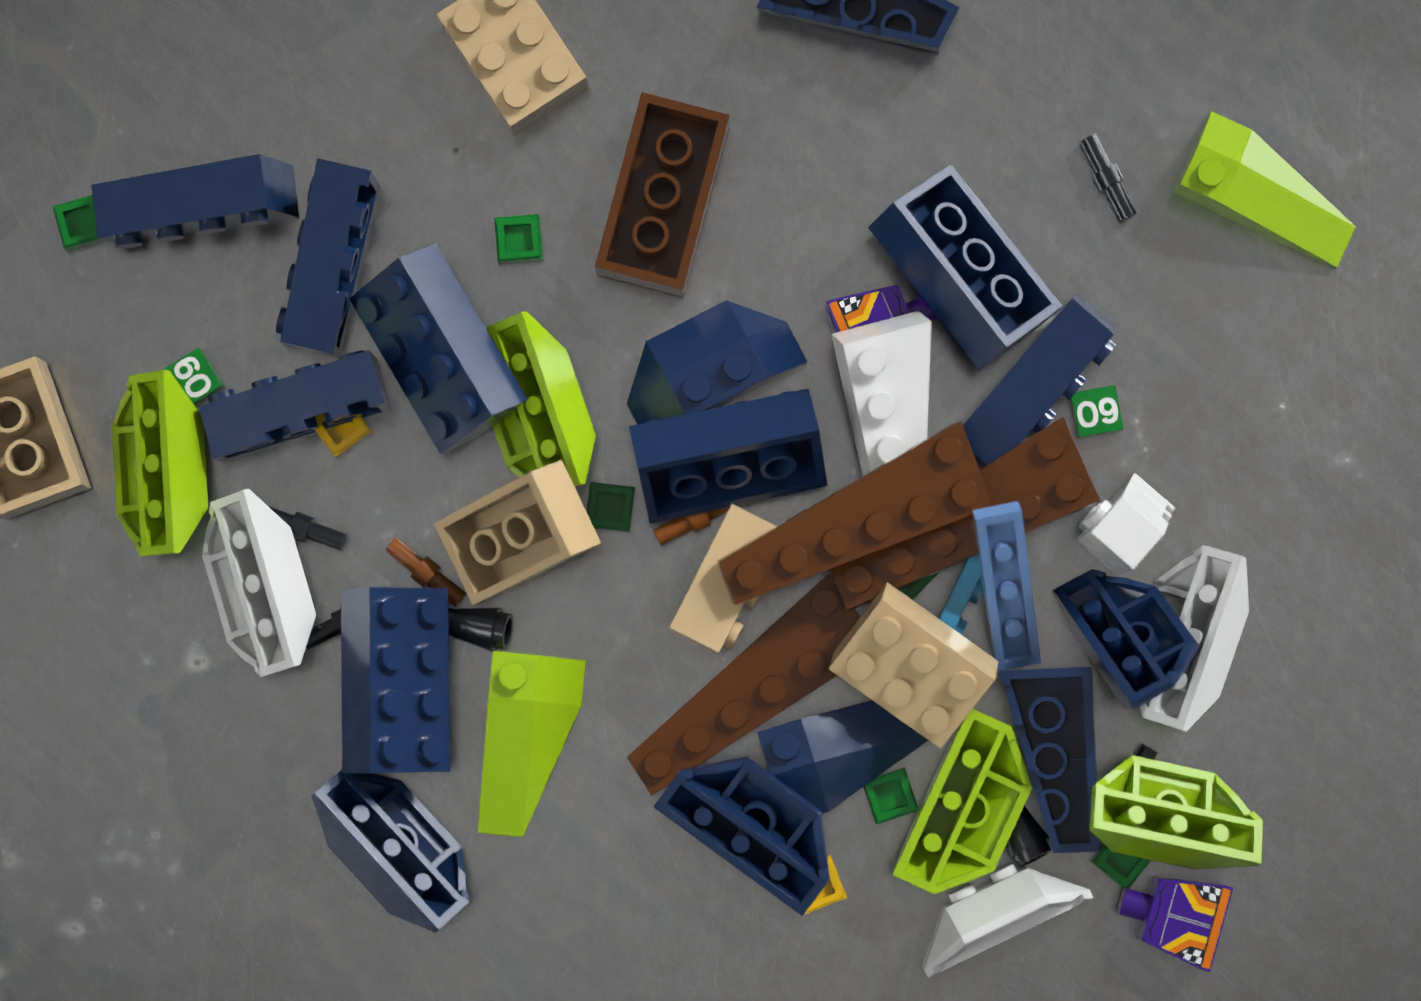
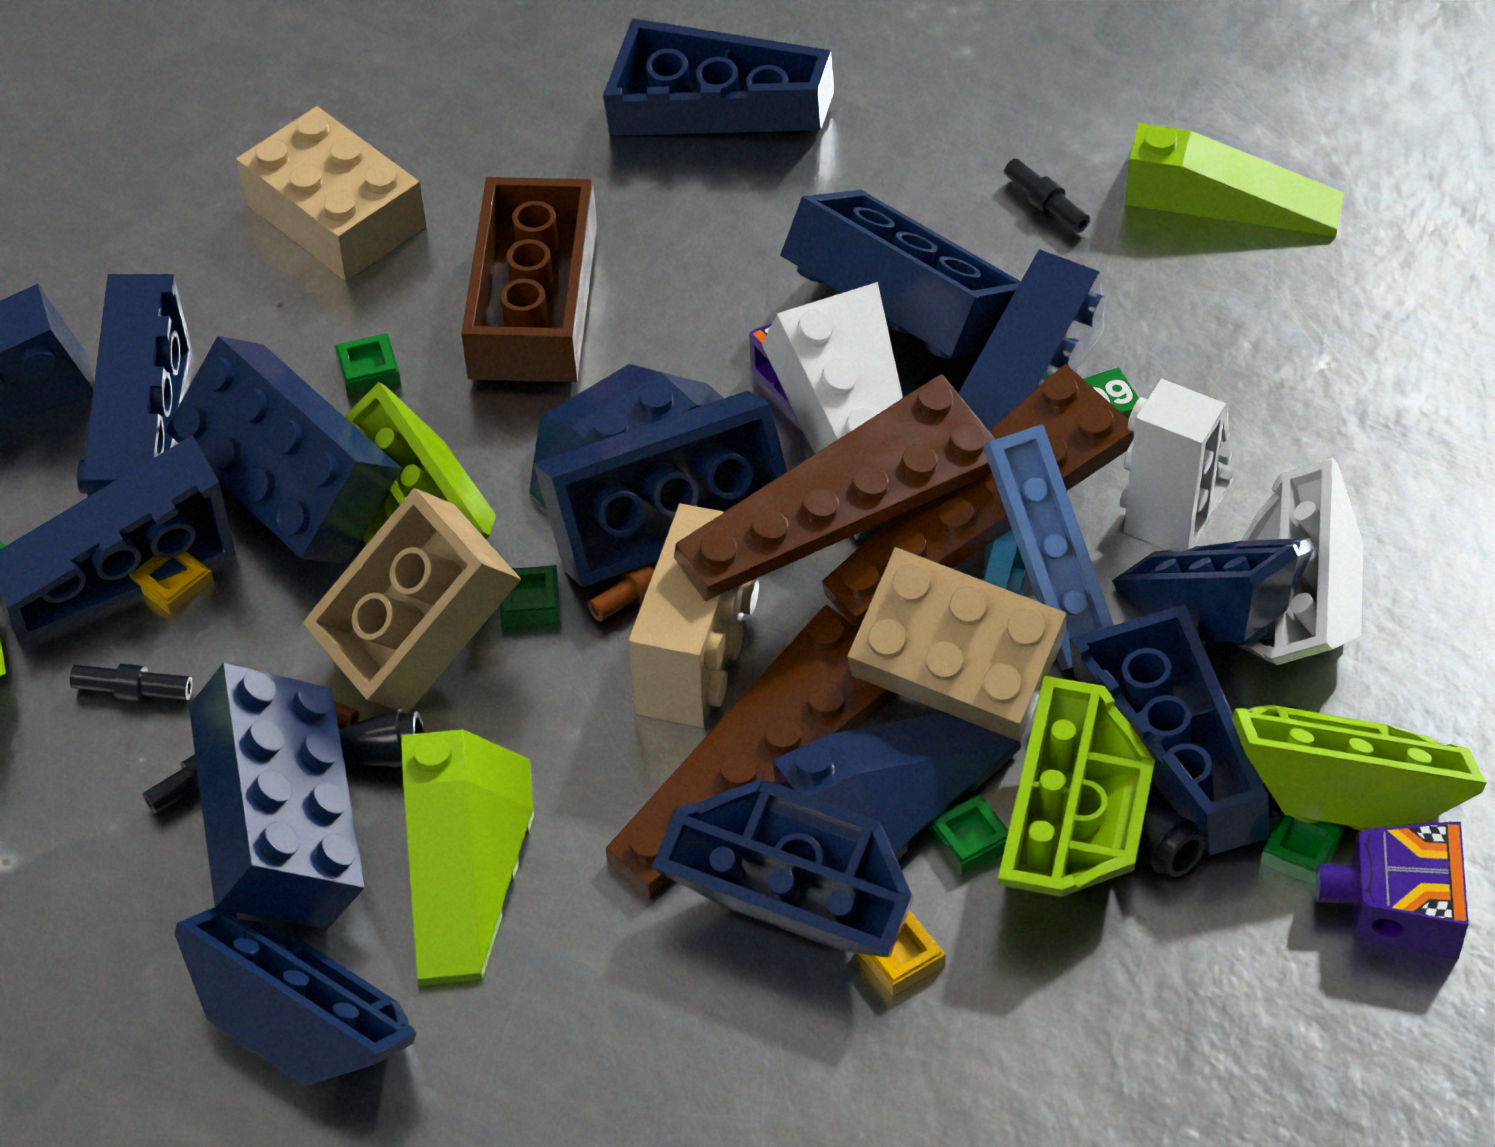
camera: 10 degrees left, 35 degrees down
white wedge [202,489,316,677] -> none
white wedge [922,863,1094,978] -> none

